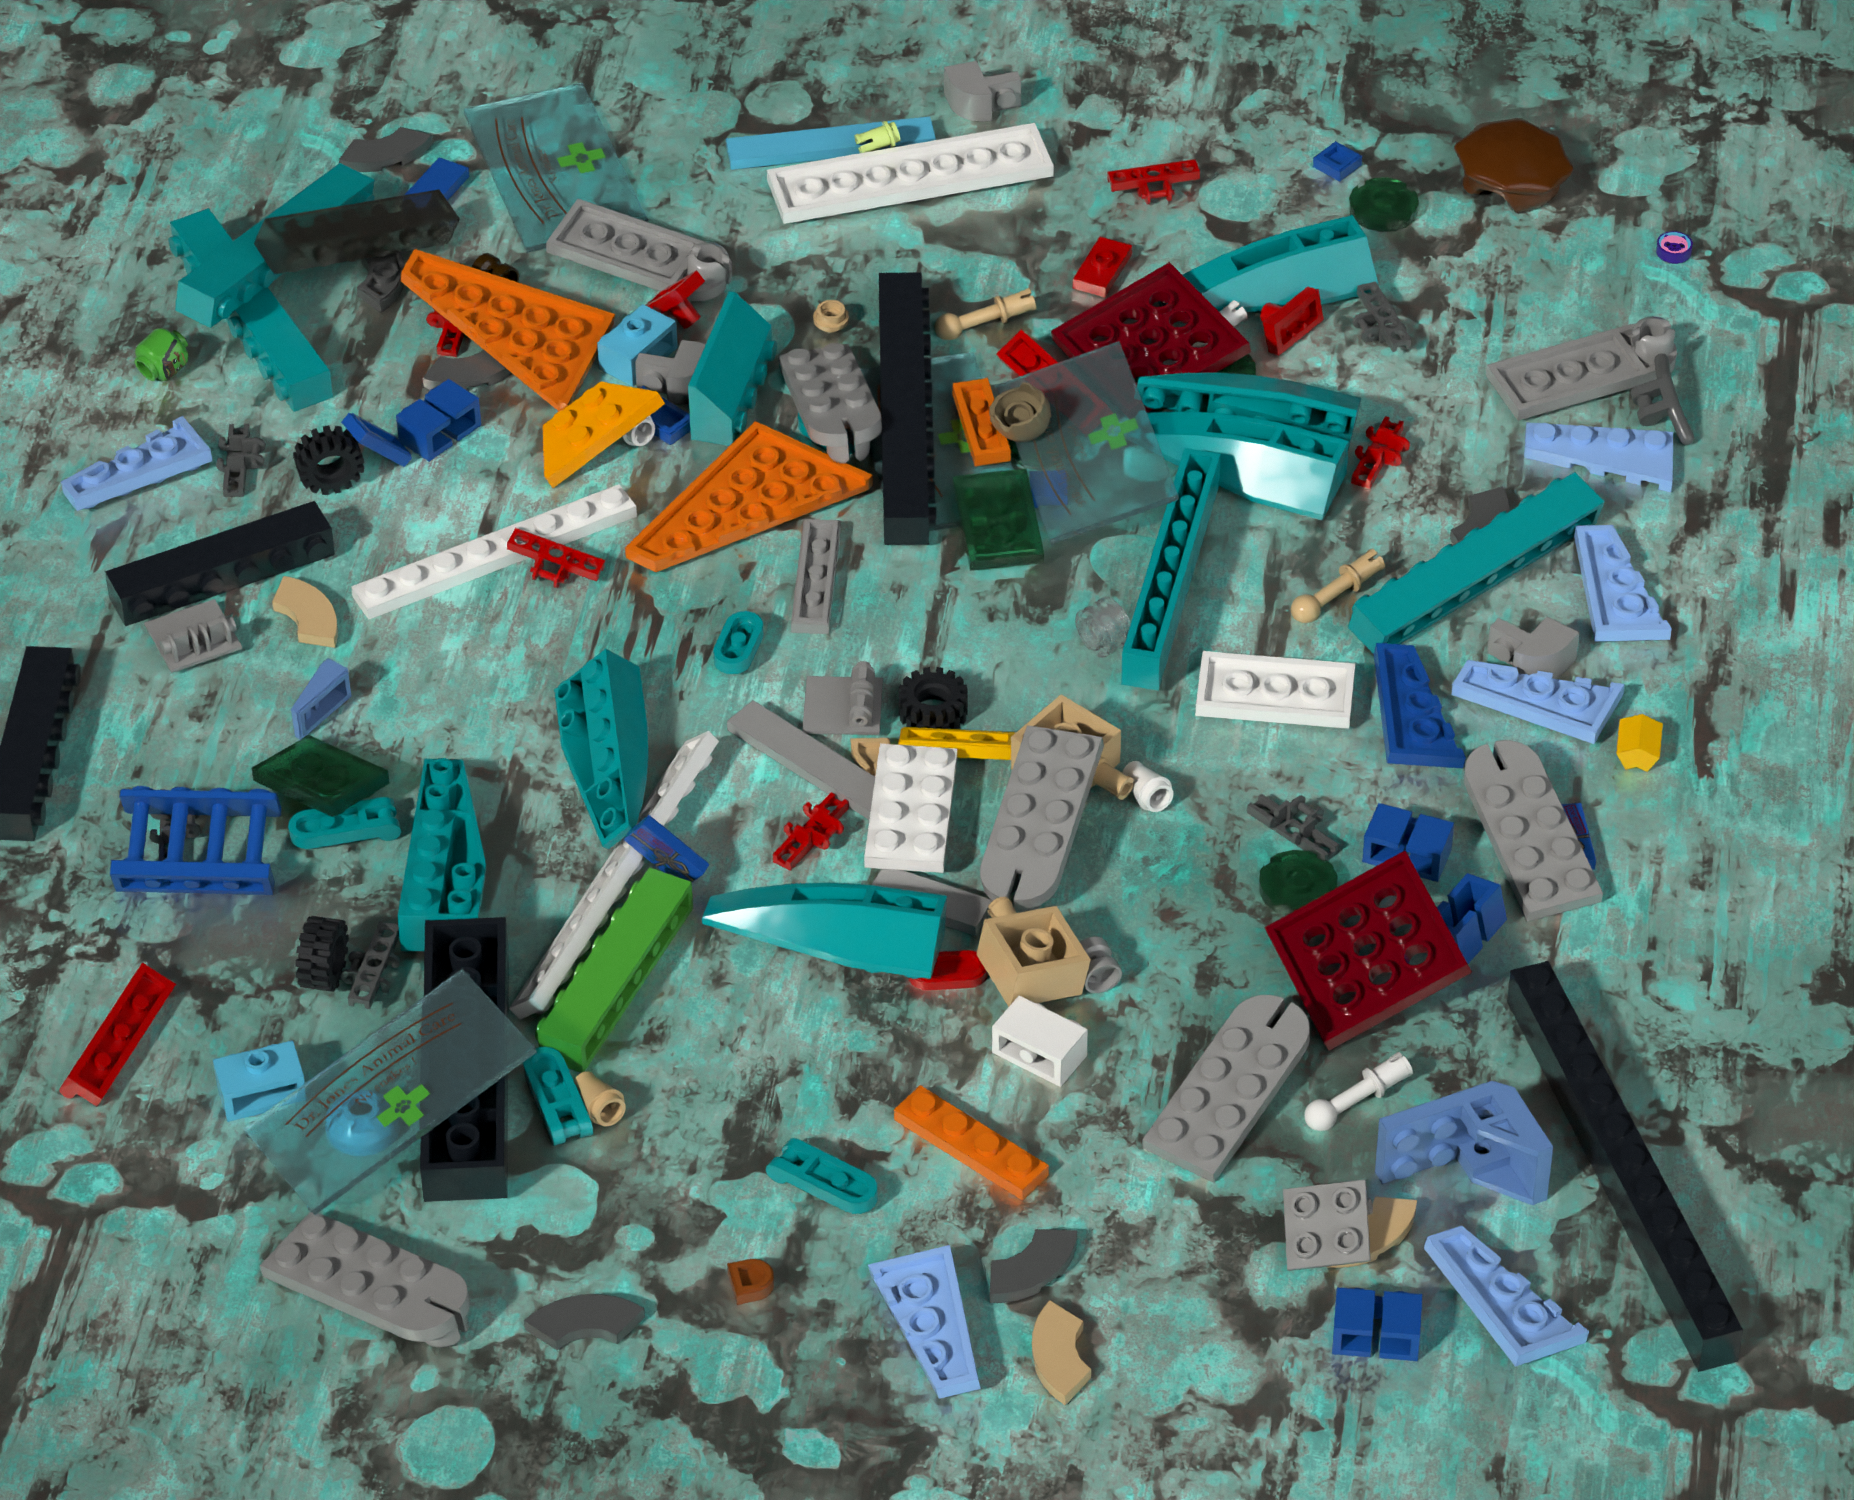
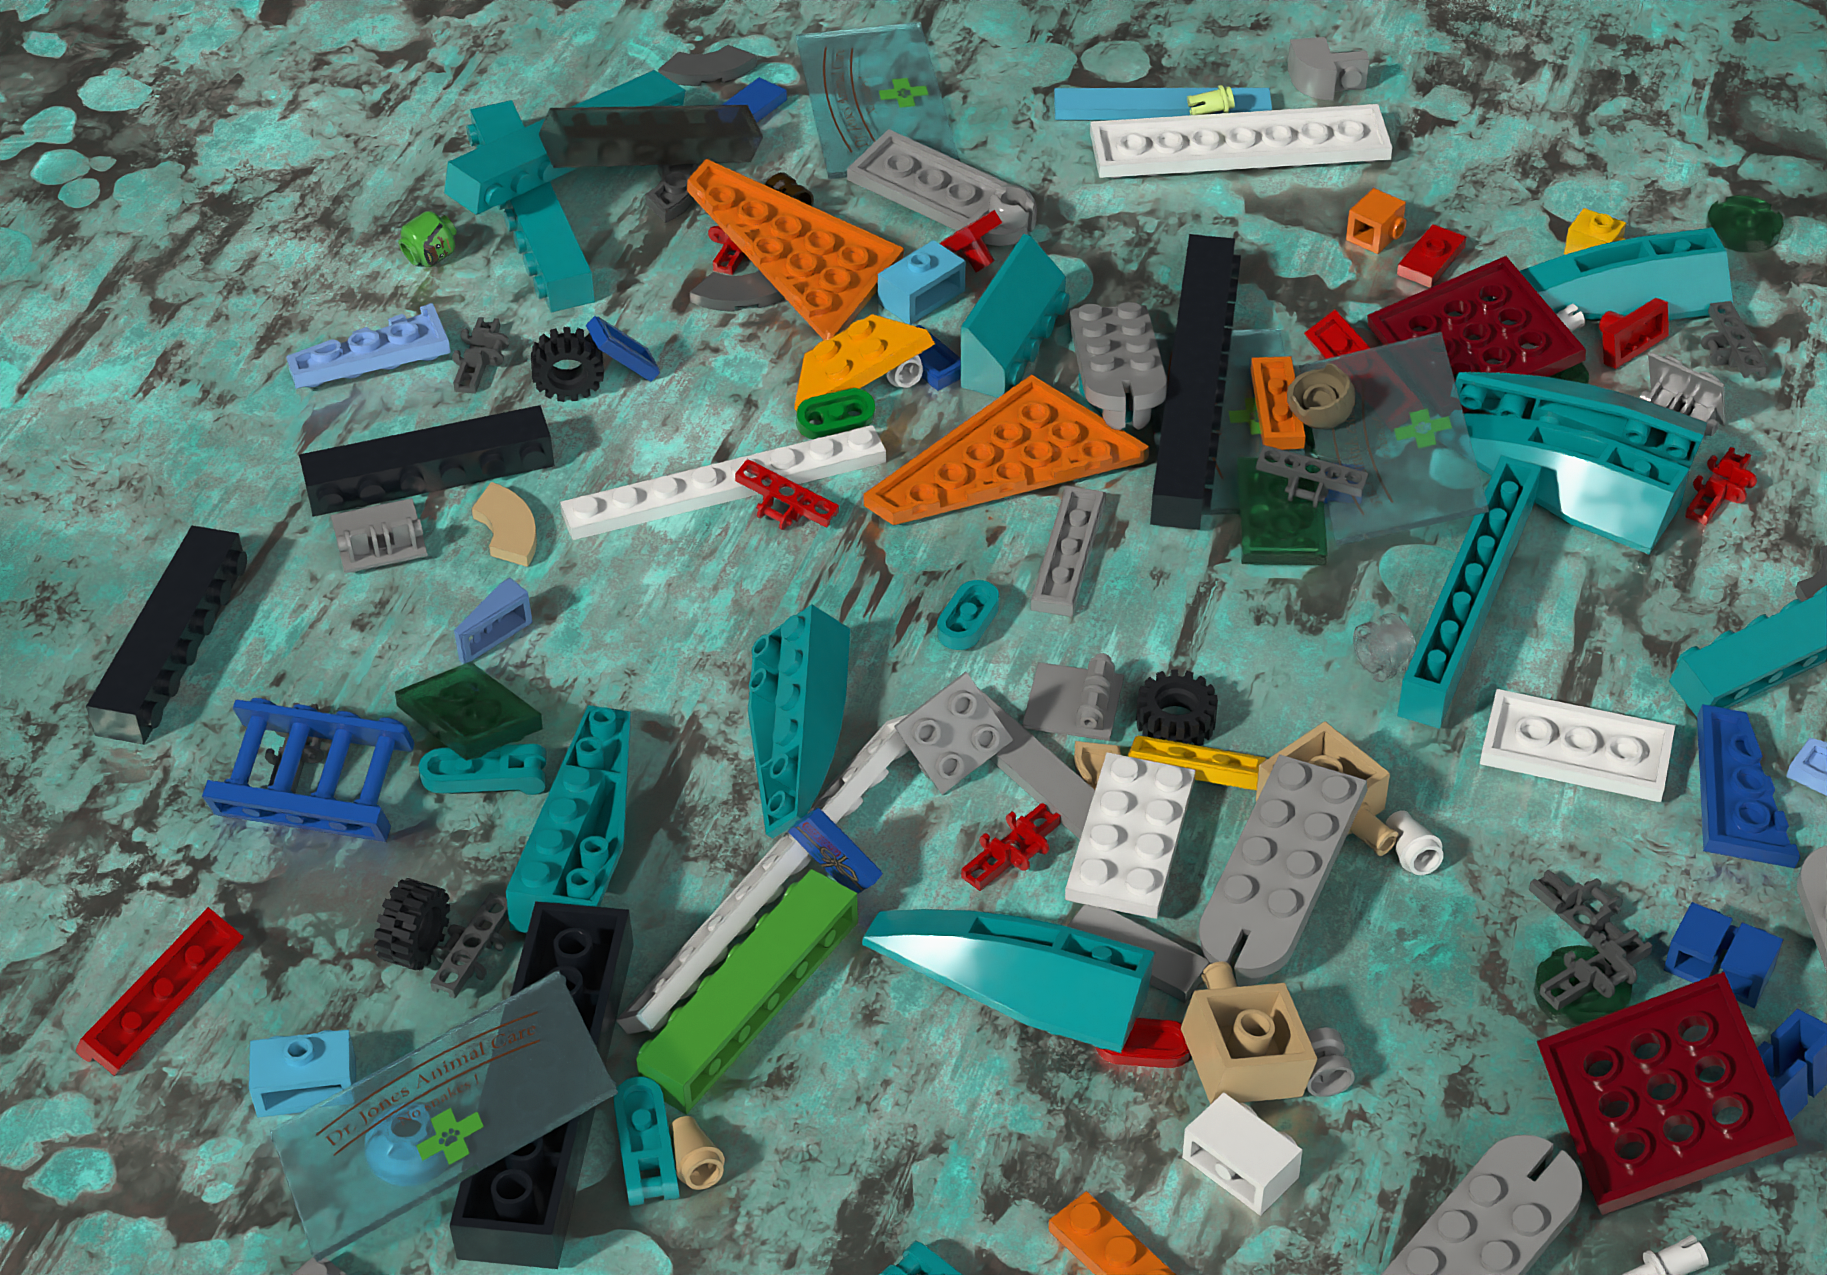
camera: 10 degrees right, 0 degrees up
blue piece [396,379,481,462] -> none
light grey brick [635,340,706,405] -> none
tan plate [813,300,849,332] -> none
tan pin [934,288,1037,340] -> none
red piece [1107,159,1200,205] -> none
tan pin [1291,548,1385,623] -> none
blue tile [1313,141,1362,182] -> none
none -> green plate [796,388,875,439]
none -> light grey hinge [894,671,1013,795]
none -> dark grey piece [1256,445,1369,508]
none -> orange brick [1346,188,1407,254]
none -> dark grey piece [1539,929,1653,1011]
none -> yellow brick [1564,208,1626,255]
none -> light grey hinge [1640,352,1726,437]

